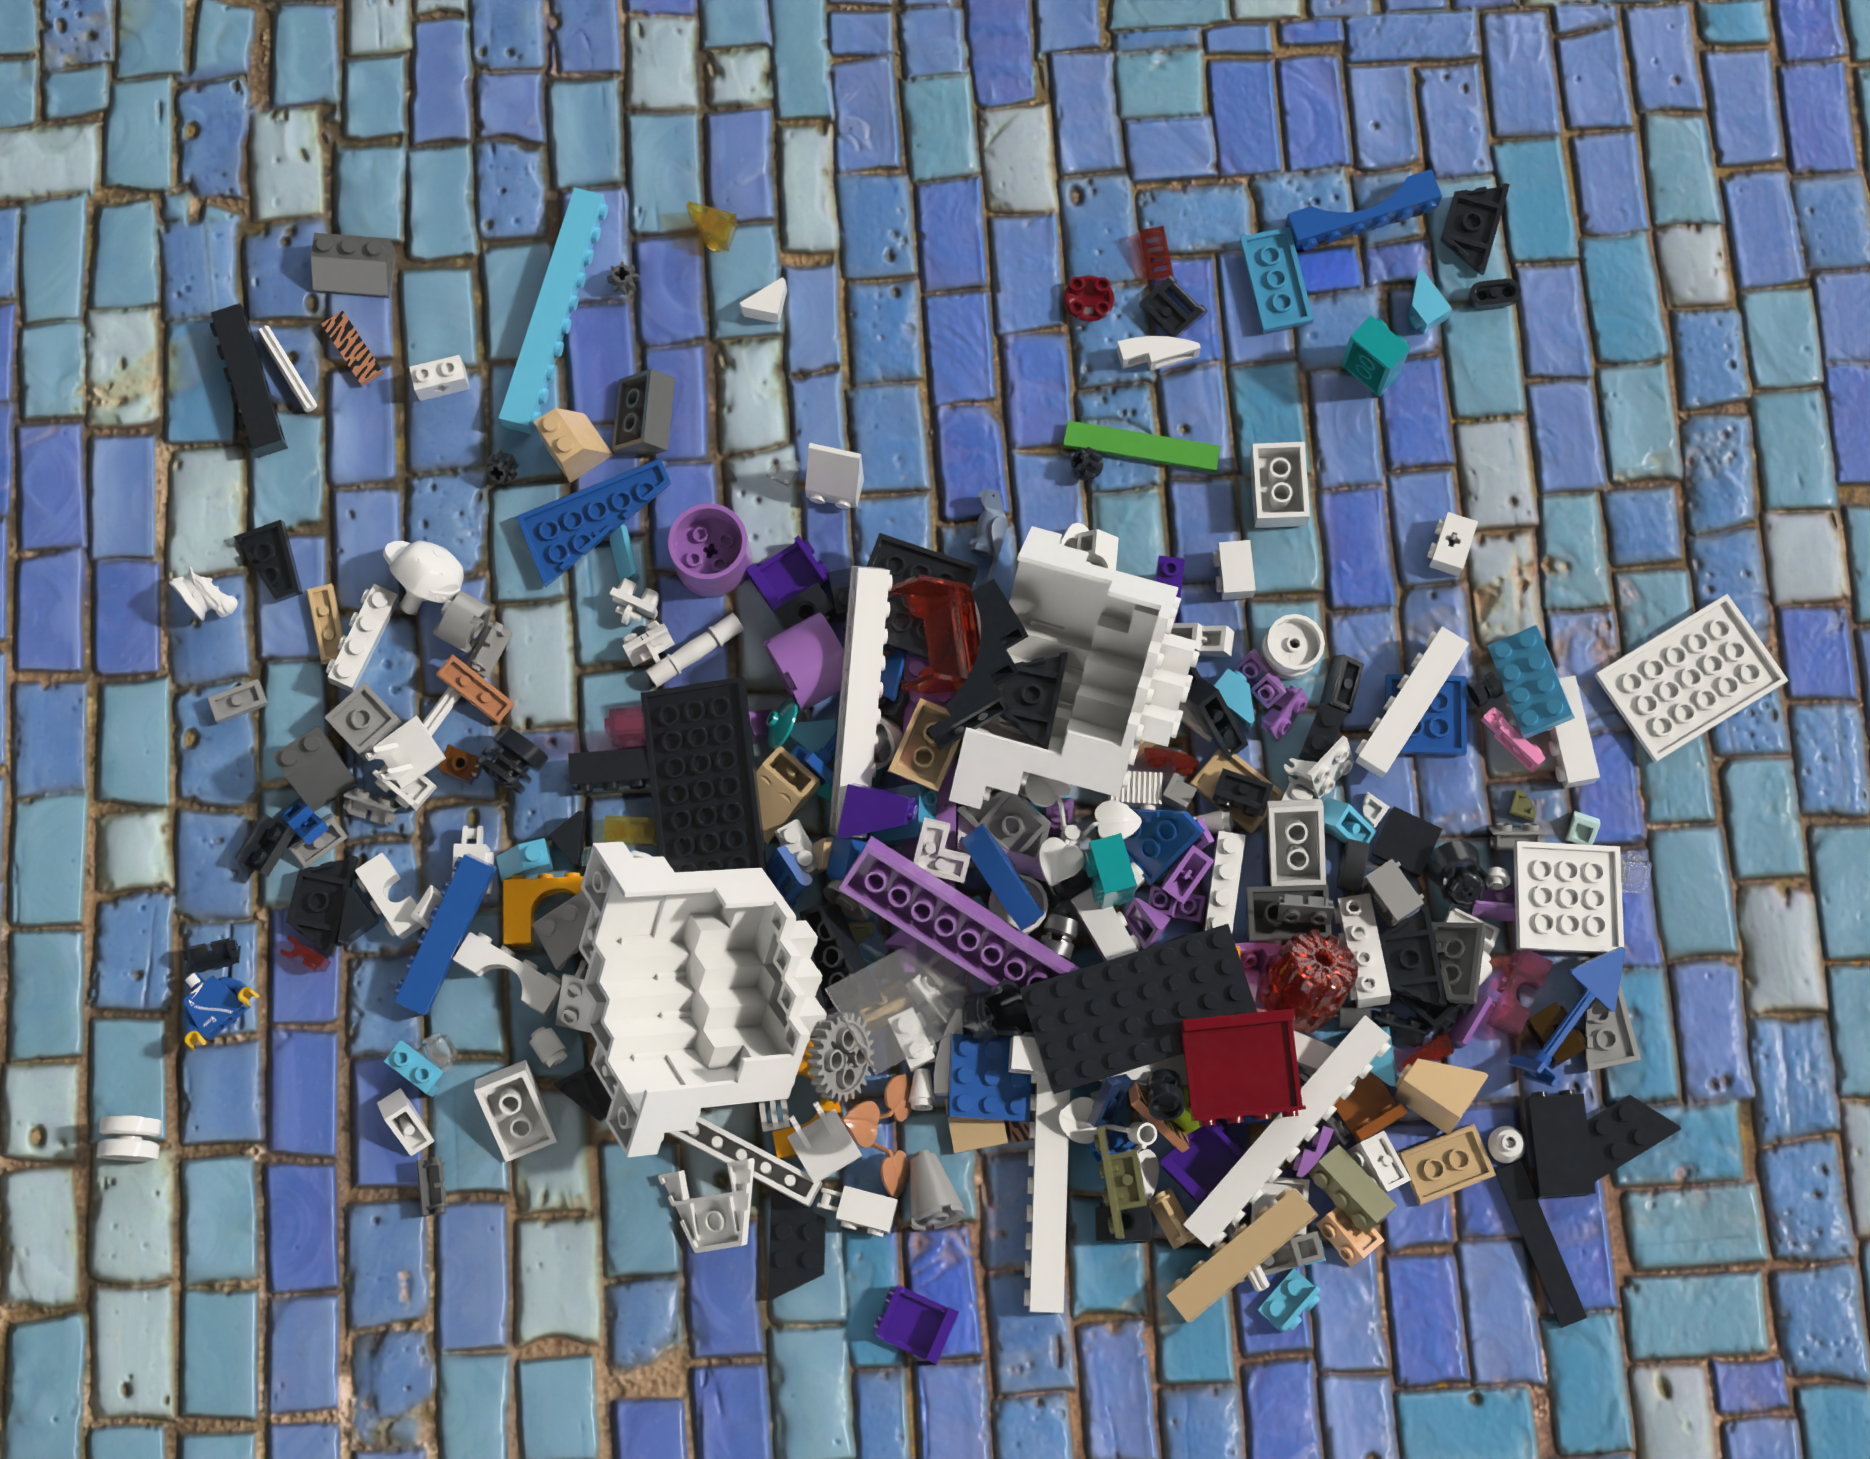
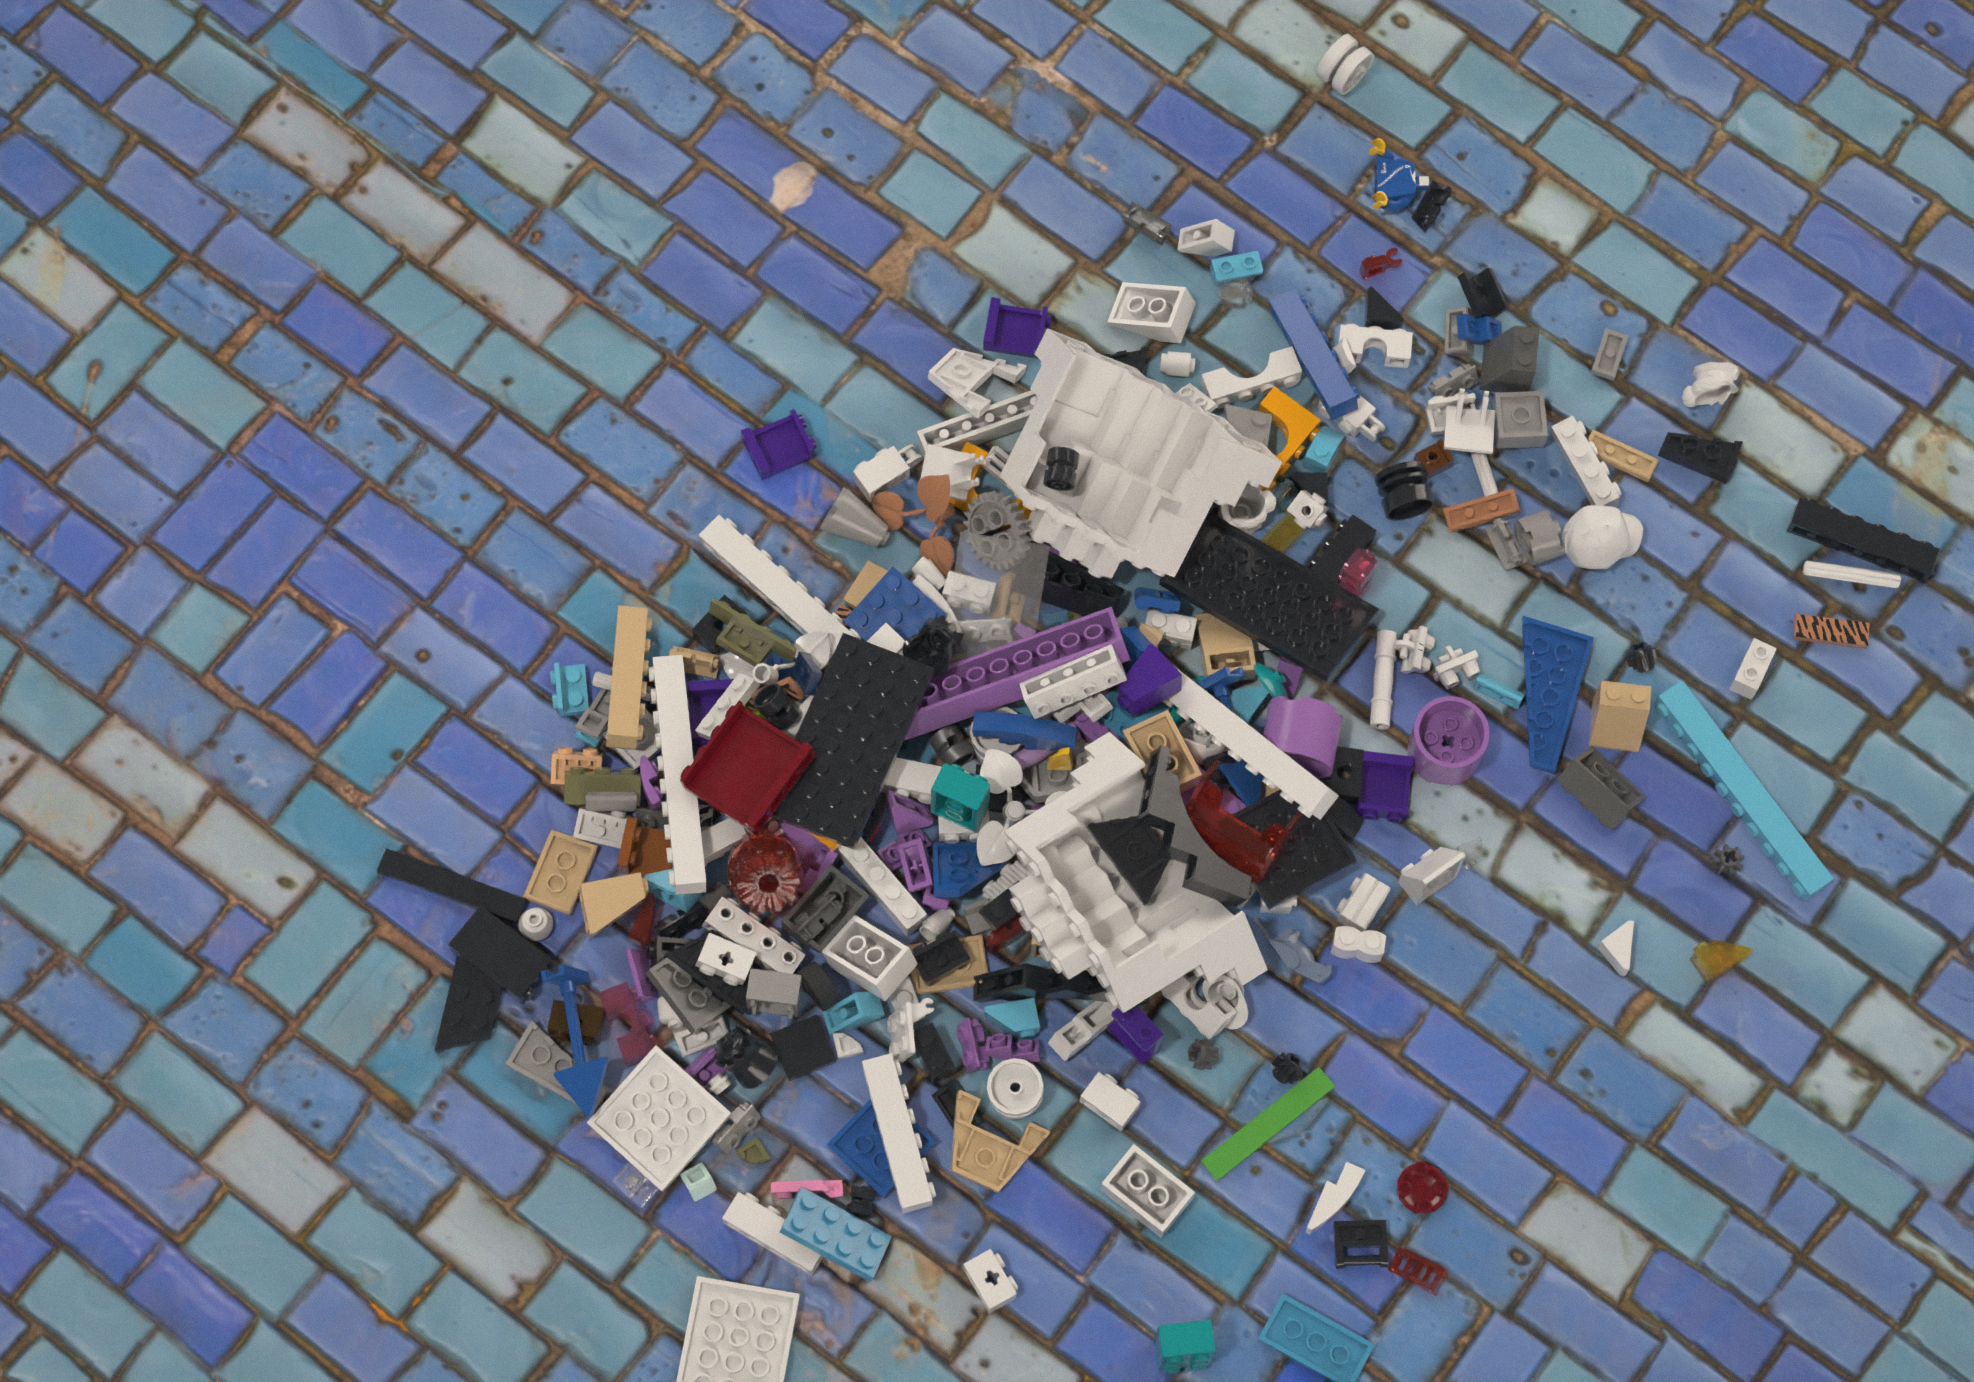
camera: 125 degrees right, 5 degrees down
black wing [286,856,359,958] -> none
dark grey slope [311,233,396,298] -> none
black wing [768,1192,826,1300] -> none
none -> light grey slope [585,792,637,811]
none -> white plate [695,673,760,740]
none -> white brick [695,933,757,986]
none -> tan wing [950,1090,1050,1193]
none -> black plate [979,880,1020,932]
none -> dark purple panel [983,297,1052,359]
none -> white brick [1019,644,1127,719]
none -> black wheel [1043,447,1080,491]
none -> yellow tile [1047,747,1073,770]
none -> dark grey gear [1188,1038,1219,1070]
none -> white brick [1287,490,1329,529]
none -> white brick [1331,926,1386,963]
none -> white brick [1336,873,1391,932]

